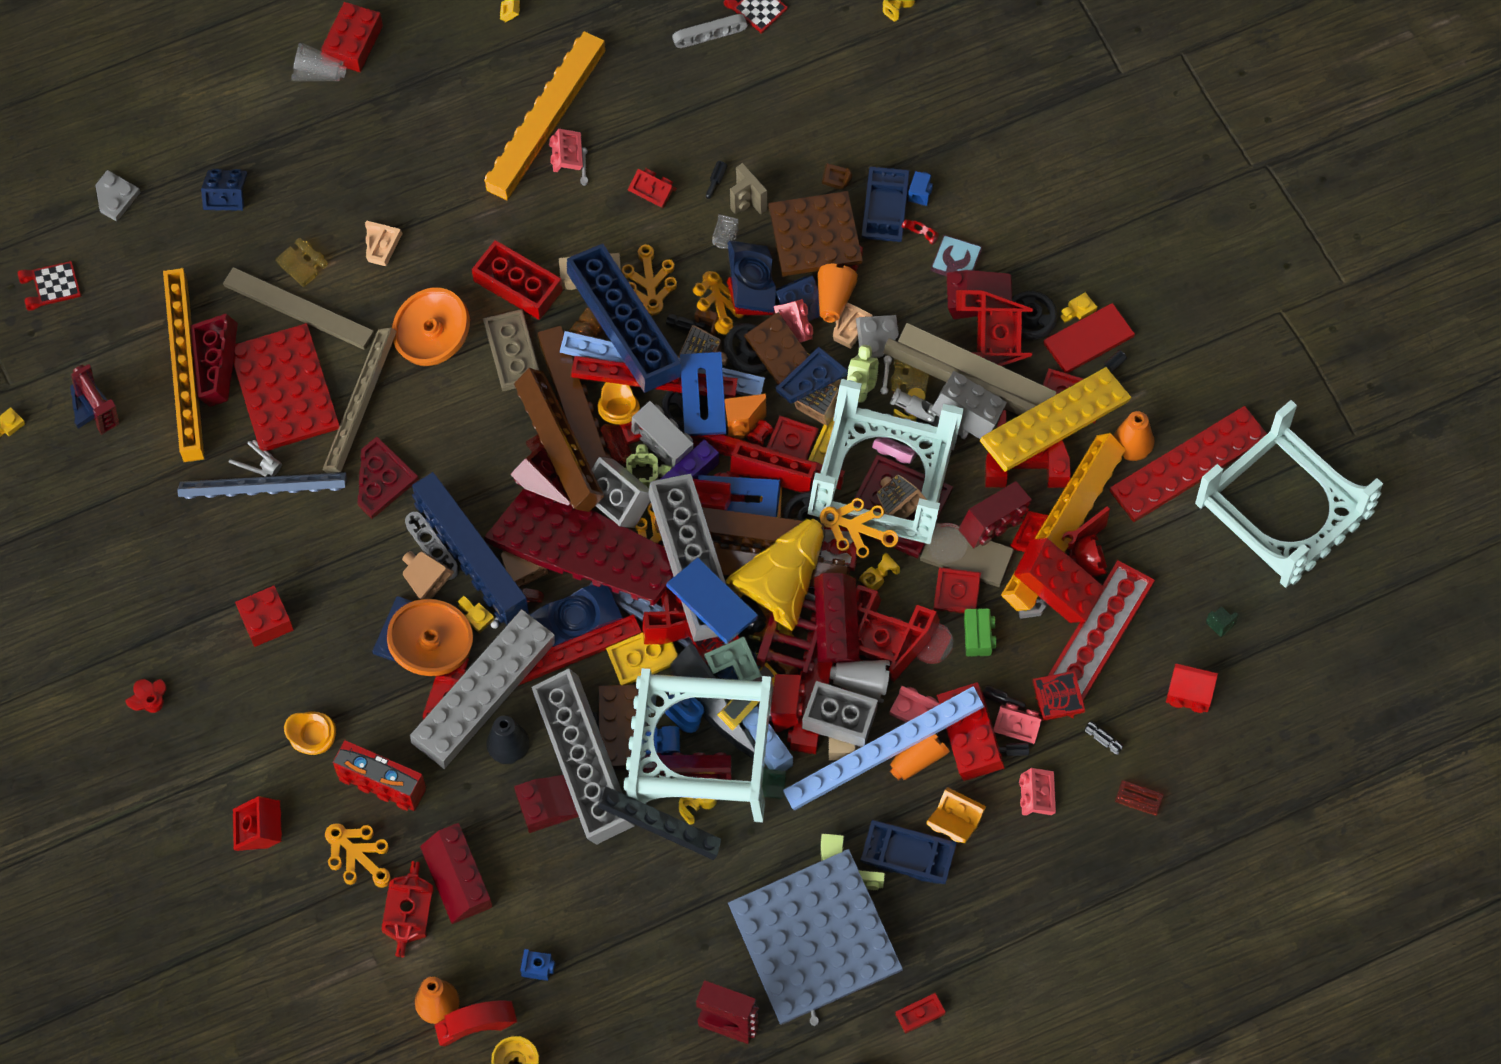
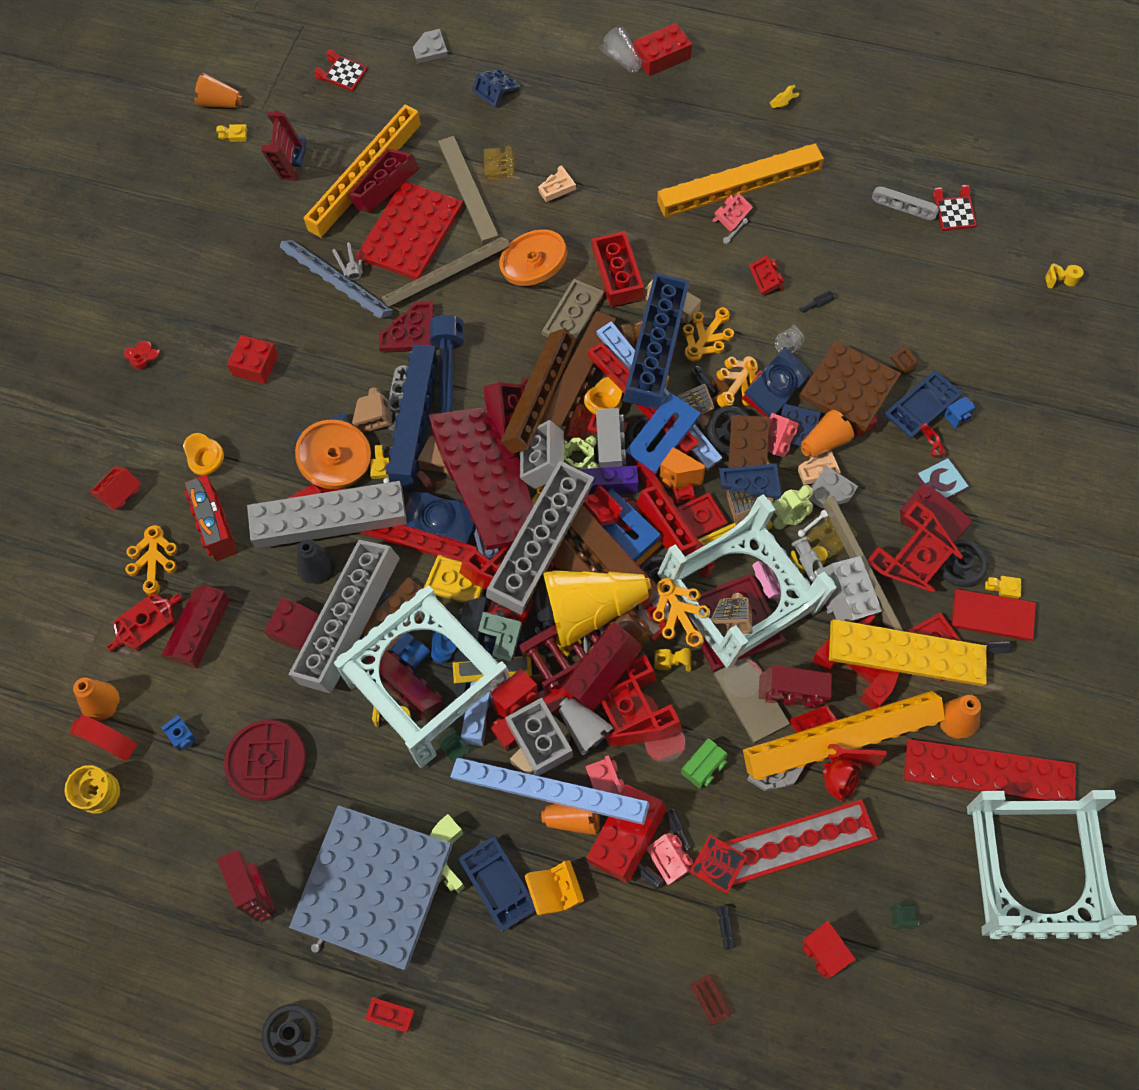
camera: 45 degrees right, 0 degrees up
black plate [597,786,721,860] -> none
blue tile [666,558,758,644] -> none
dark tan bracket [730,163,767,215] -> none
dark tan tile [898,323,1056,405] -> none
red tile [934,567,981,613] -> none
red brick [1014,538,1103,623] -> none
coral bracket [1019,768,1056,816] -> none
none -> dark red plate [224,720,307,801]
none -> dark blue piece [429,315,464,413]

